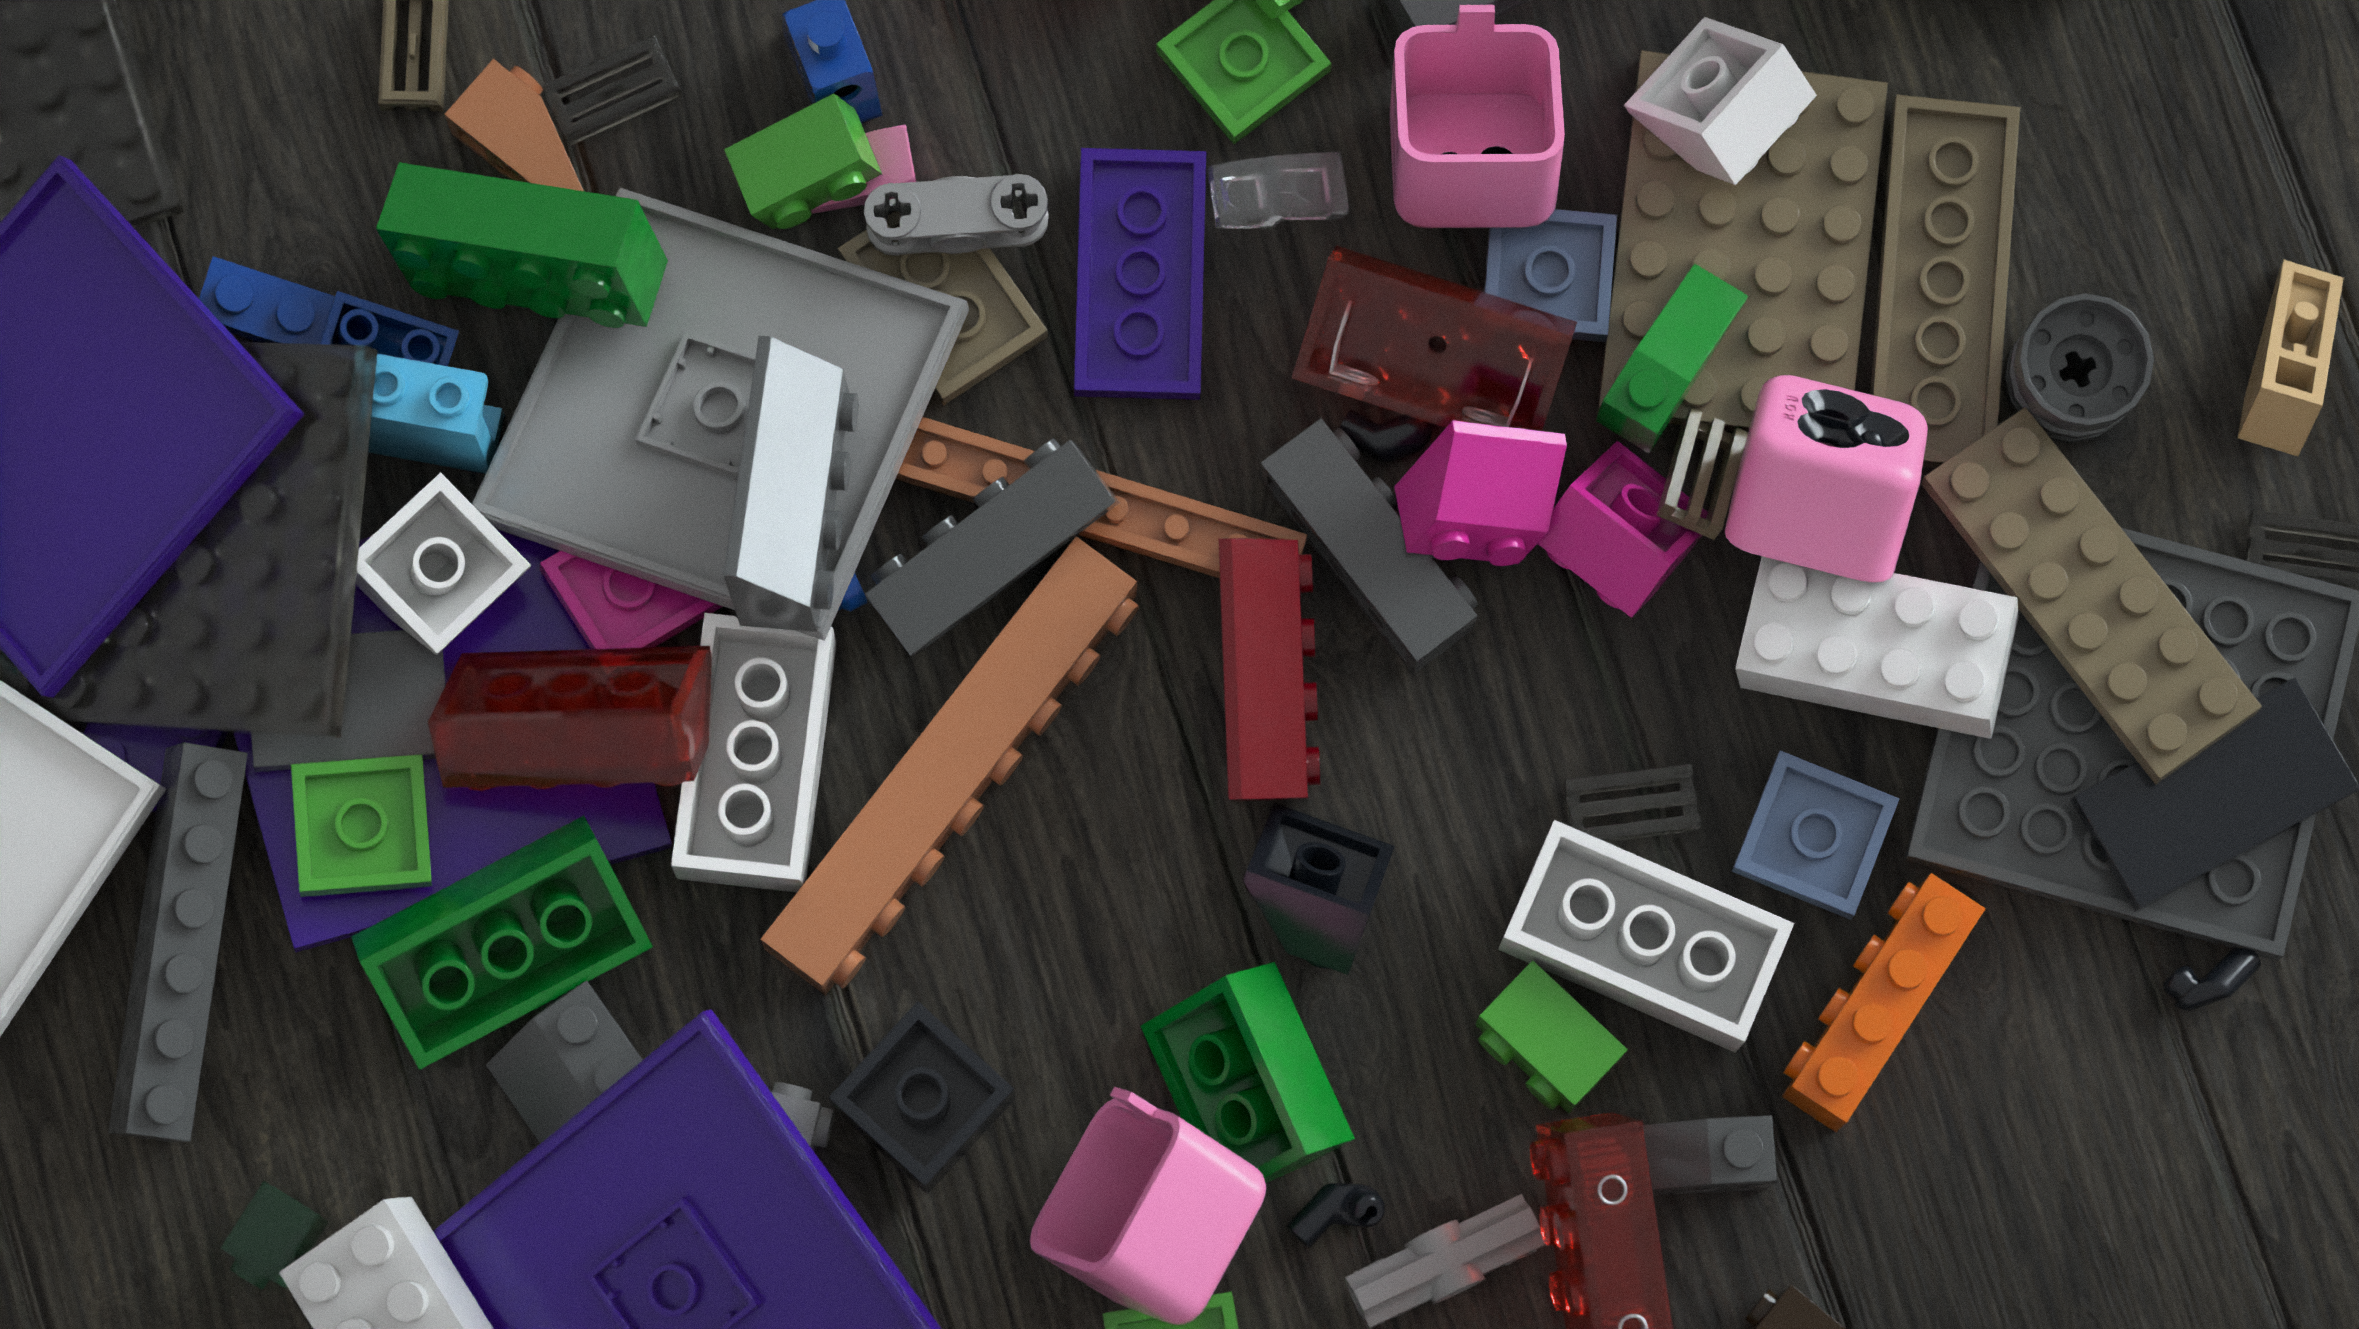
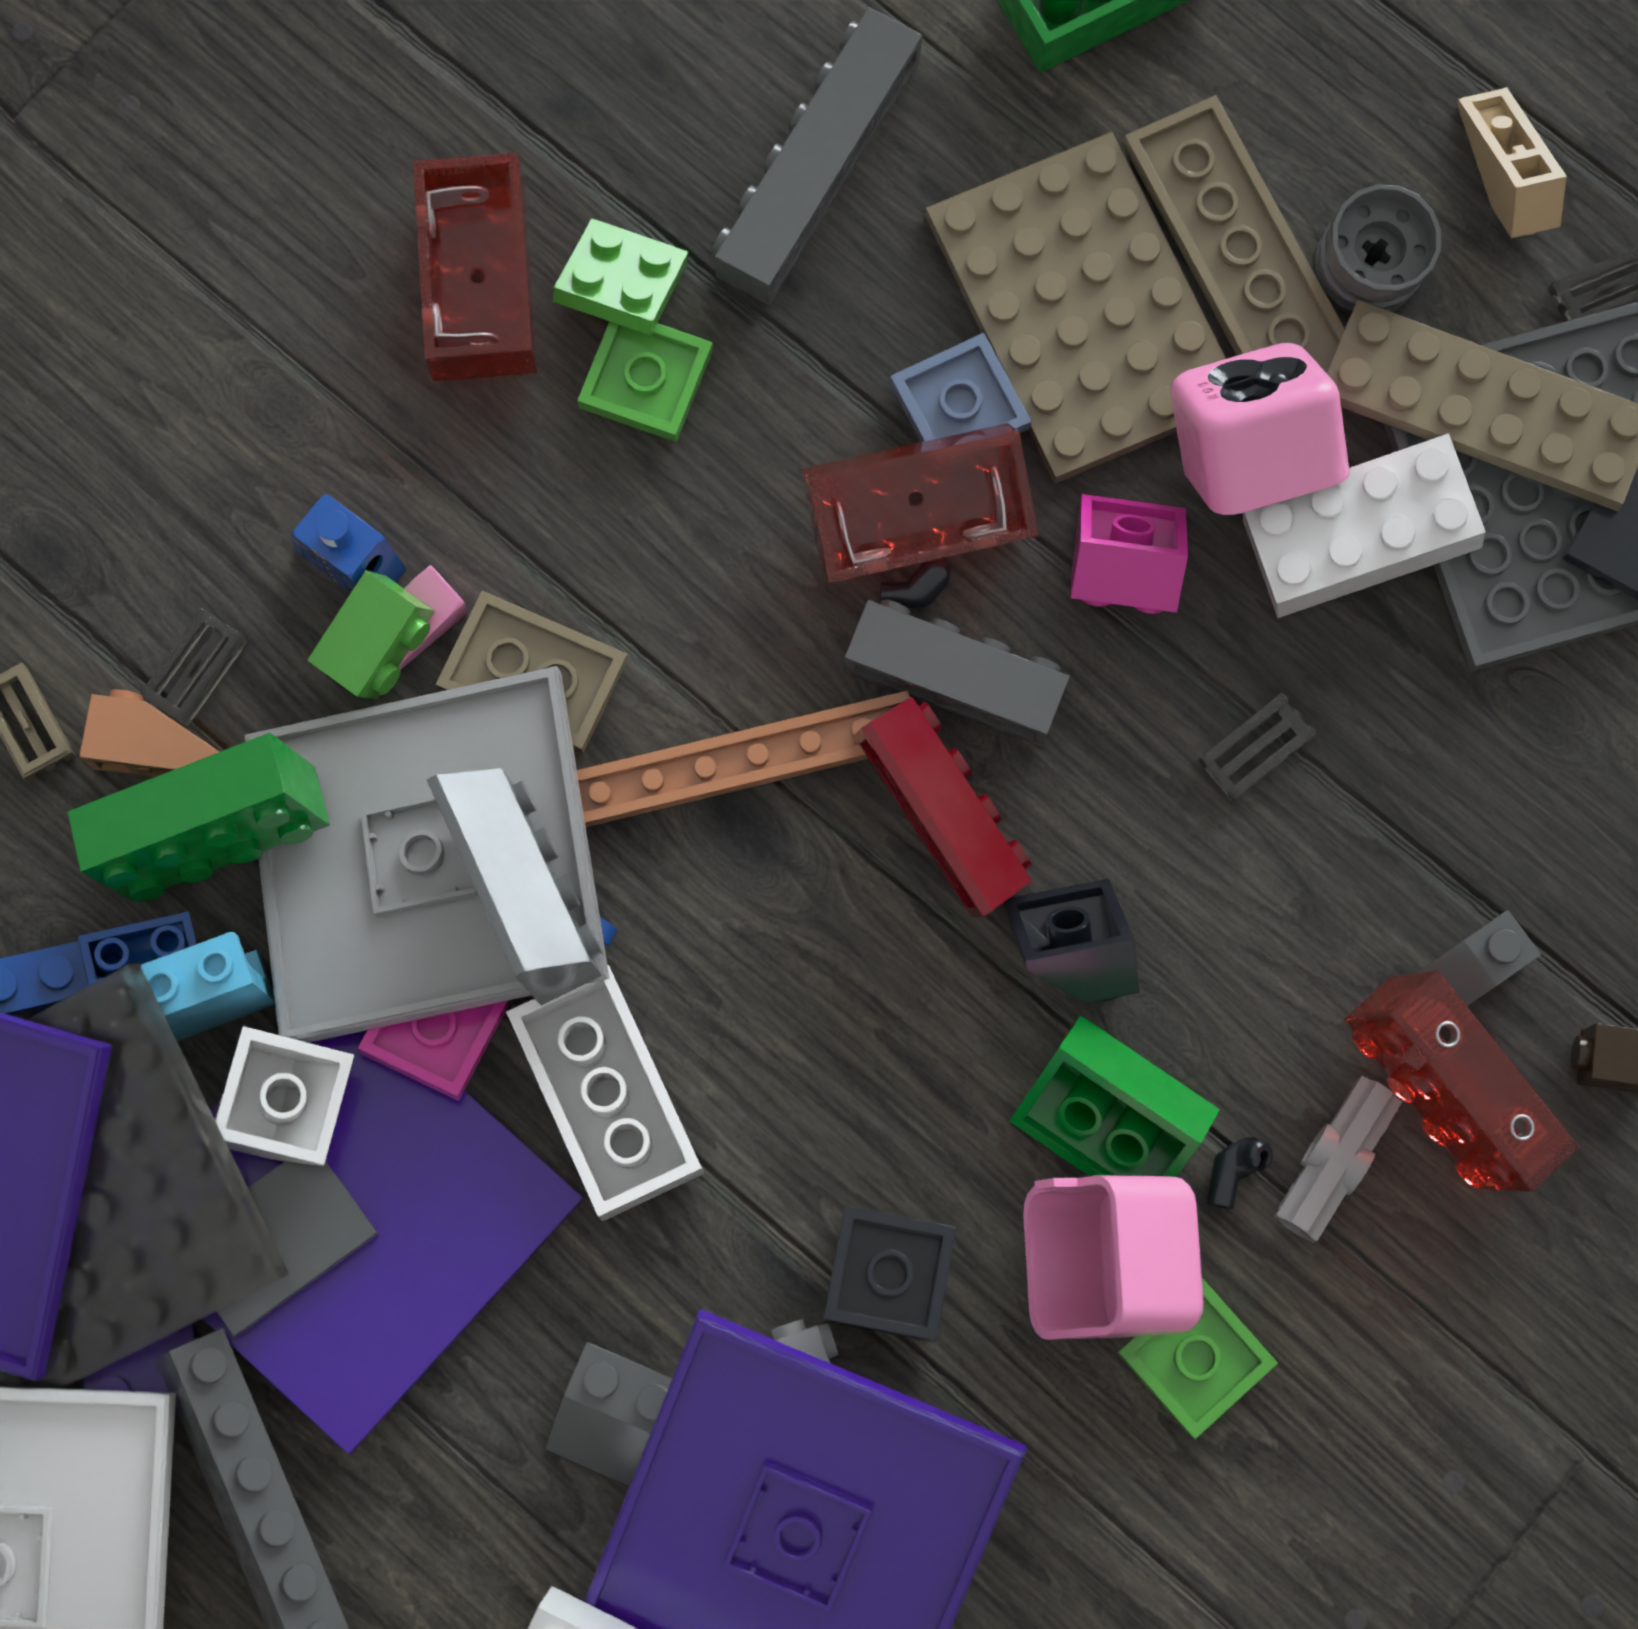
camera: 30 degrees left, 0 degrees up
bright green plate [291,754,432,897] -> none
green brick [351,816,653,1070] -> none
clear red slope [428,646,712,791] -> none
nougat brick [761,536,1139,996] -> none
light grey piece [864,174,1049,256] -> none
dark grey brick [865,438,1120,656] -> none
dark purple plate [1074,148,1206,400] -> none
clear slope [1208,152,1349,229] -> none
bright pink piece [1390,5,1565,228] -> none
dark pink slope [1394,421,1567,566] -> none
bright green brick [1475,960,1628,1114] -> none
white brick [1498,820,1794,1053] -> none
green slope [1595,264,1748,453] -> none
white slope [1624,17,1817,185] -> none
dark tan tile [1657,408,1748,540] -> none
sand blue plate [1731,751,1900,920] -> none
orange brick [1782,873,1986,1132] -> none

